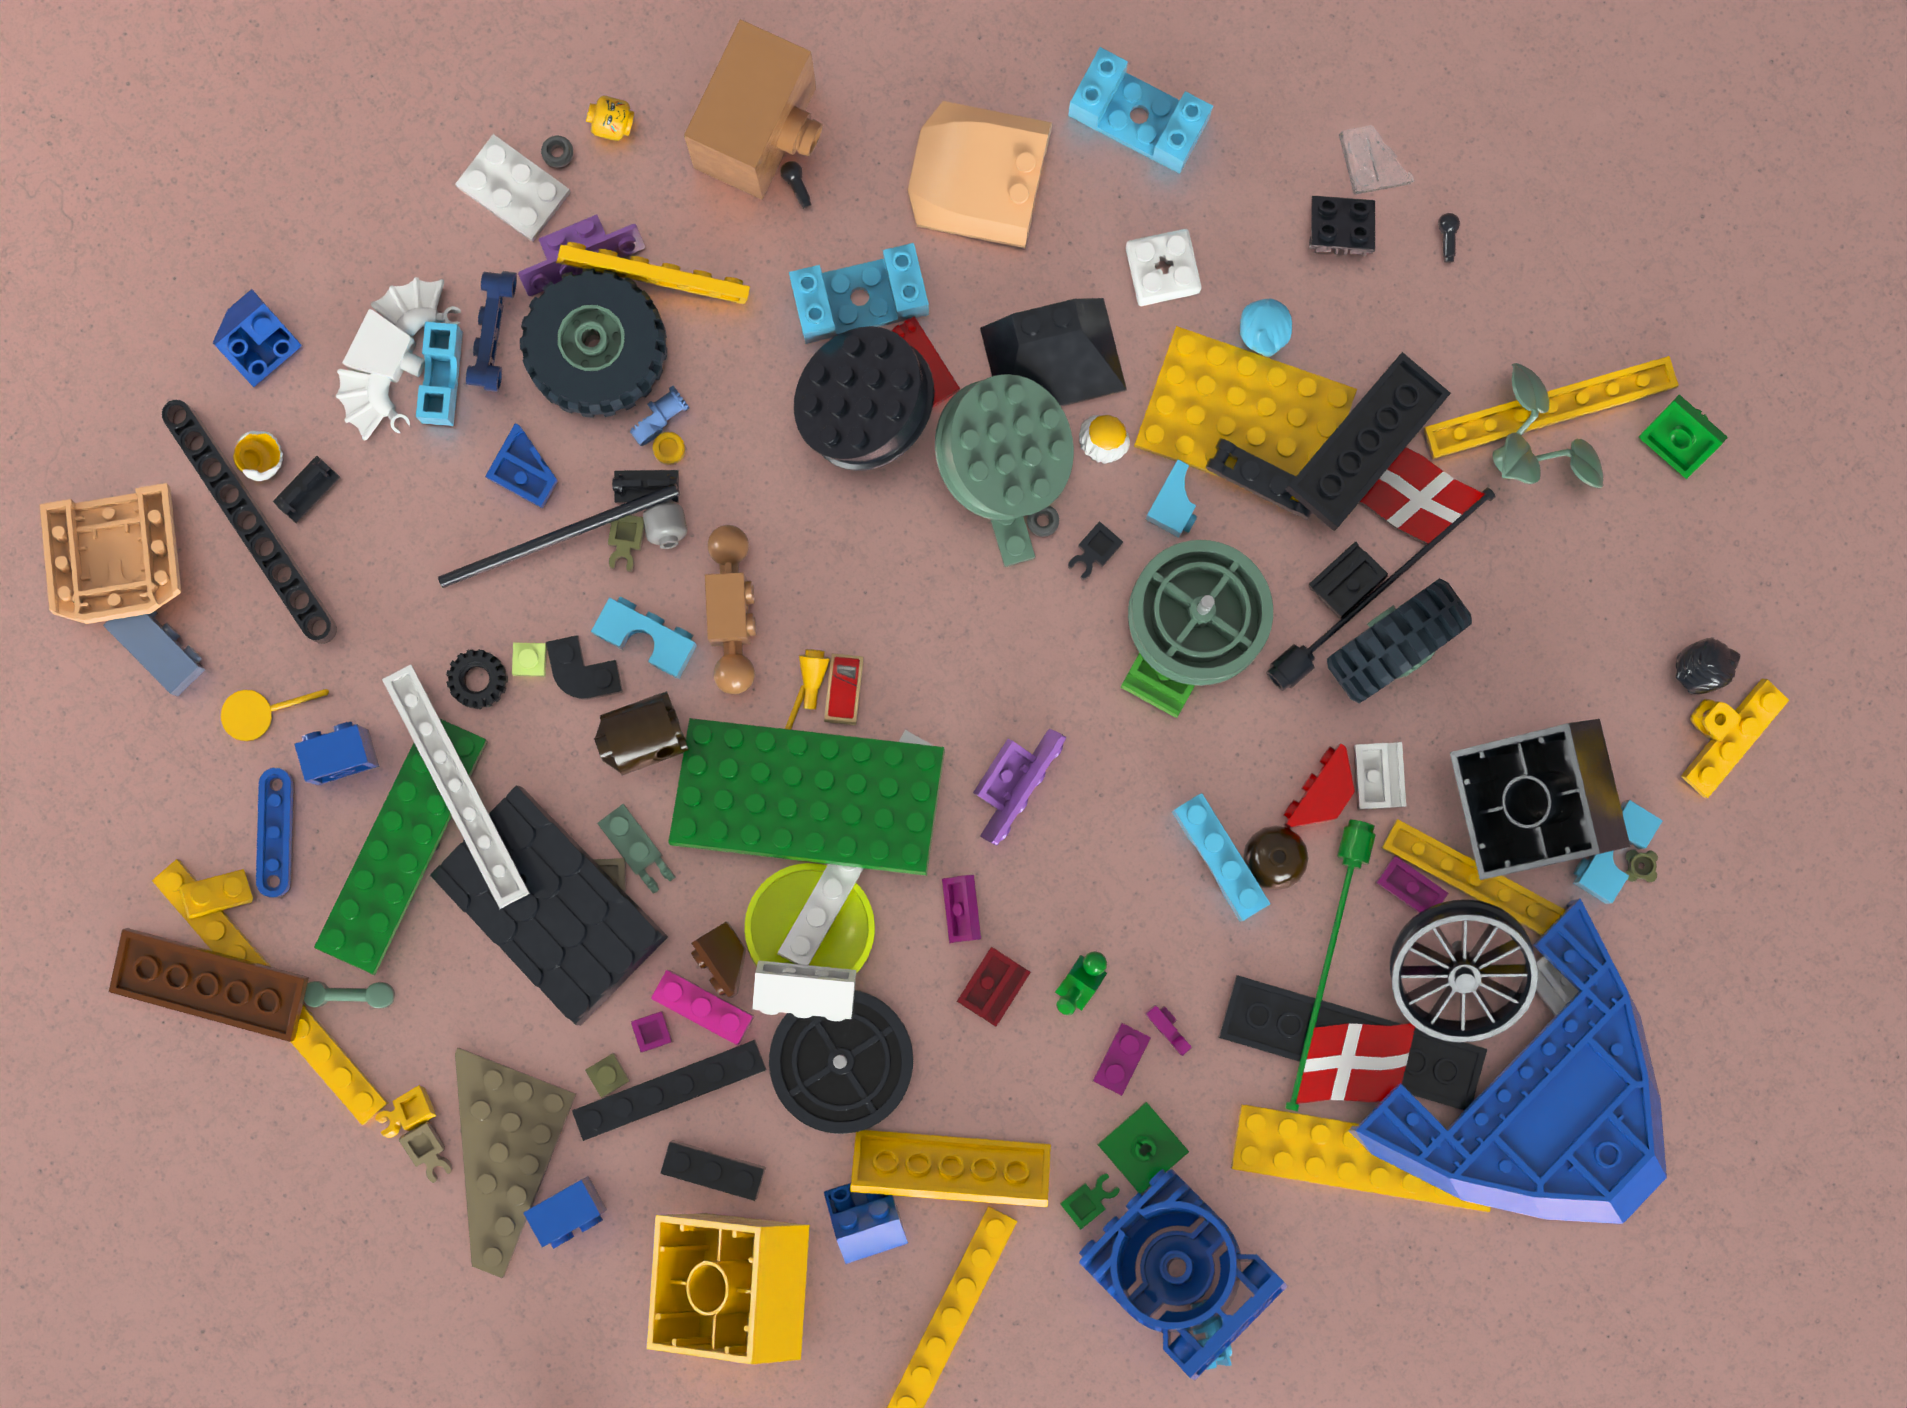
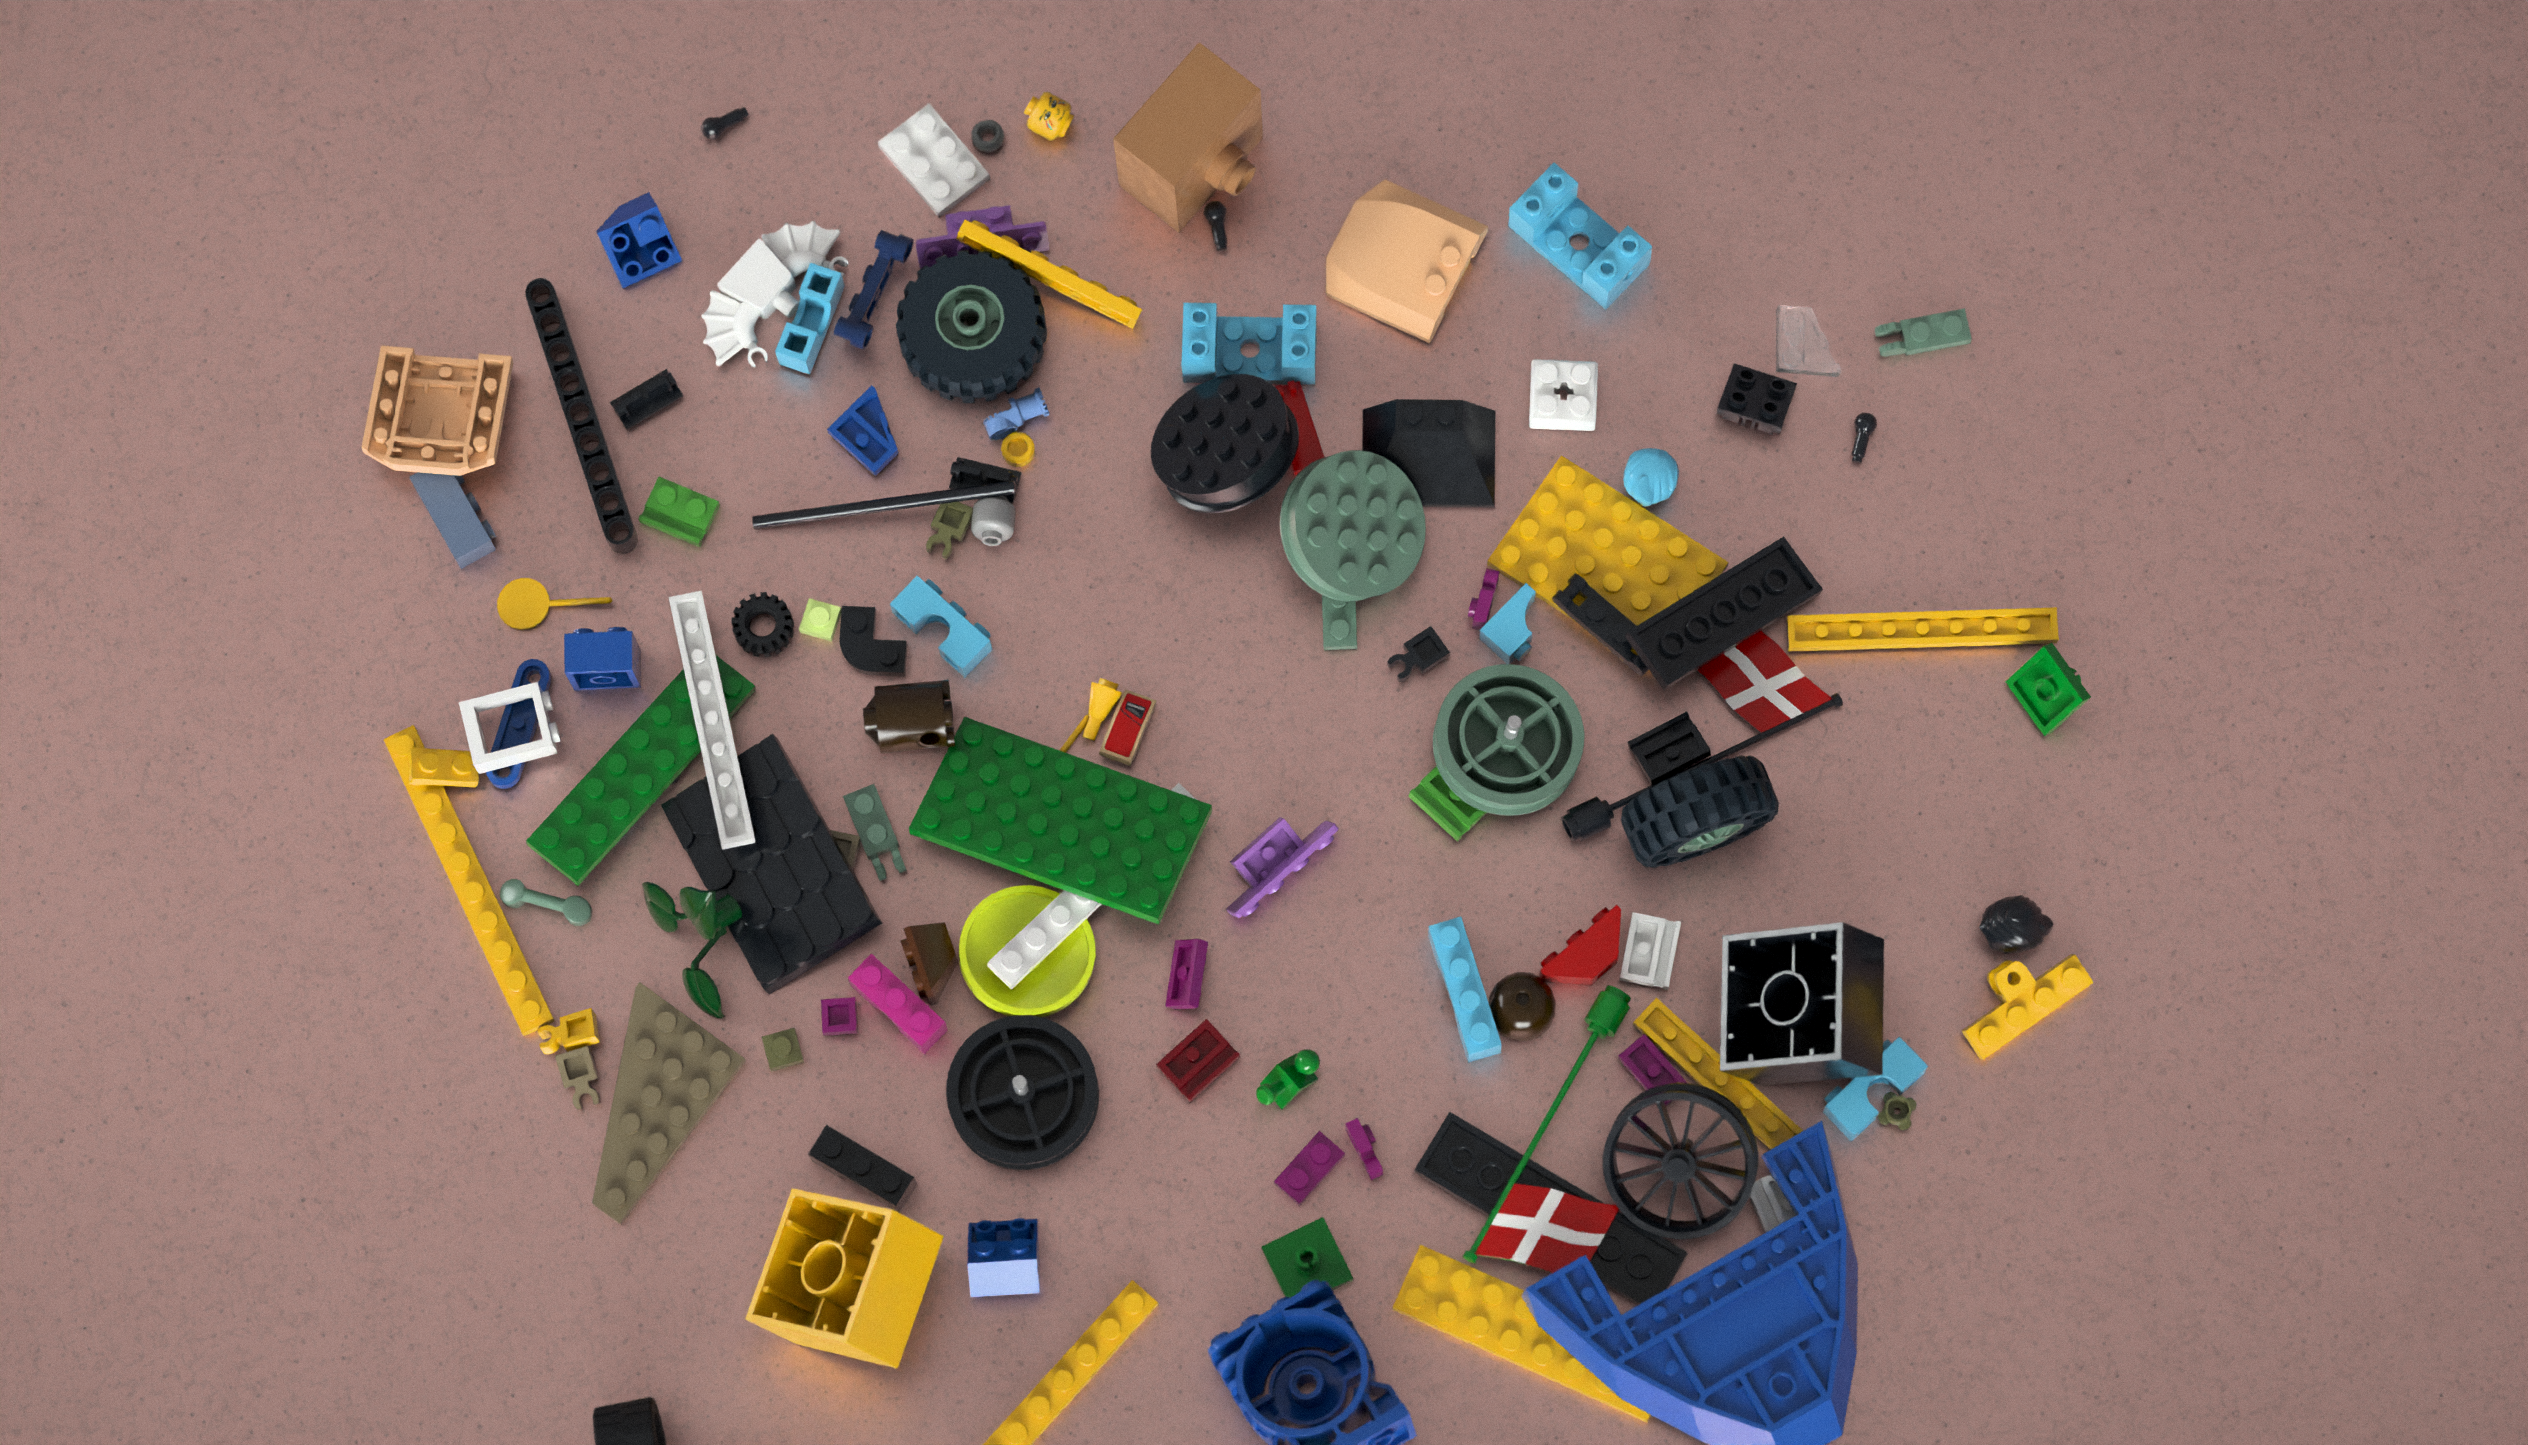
camera: 20 degrees right, 10 degrees down
reddish brown plate [109,928,309,1042] -> none
yellow hair [233,431,283,481] -> none
blue brick [523,1176,607,1249] -> none
black plate [572,1040,767,1141] -> none
medium nougat brick [705,525,756,695] -> none
white brick [752,961,856,1021] -> none
yellow plate [850,1130,1051,1207] -> none
dark grey plate [1027,506,1059,537] -> none
green plate [1060,1173,1120,1230] -> none
hair [1079,415,1130,464] -> none
sand green plant [1492,363,1604,488] -> none
none -> white window [459,682,561,774]
none -> bright green plate [638,477,720,547]
none -> dark green plant [642,882,742,1018]
none -> black piece [701,107,749,140]
none -> magenta plate [1468,568,1500,631]
none -> sand green hinge [1874,308,1972,357]

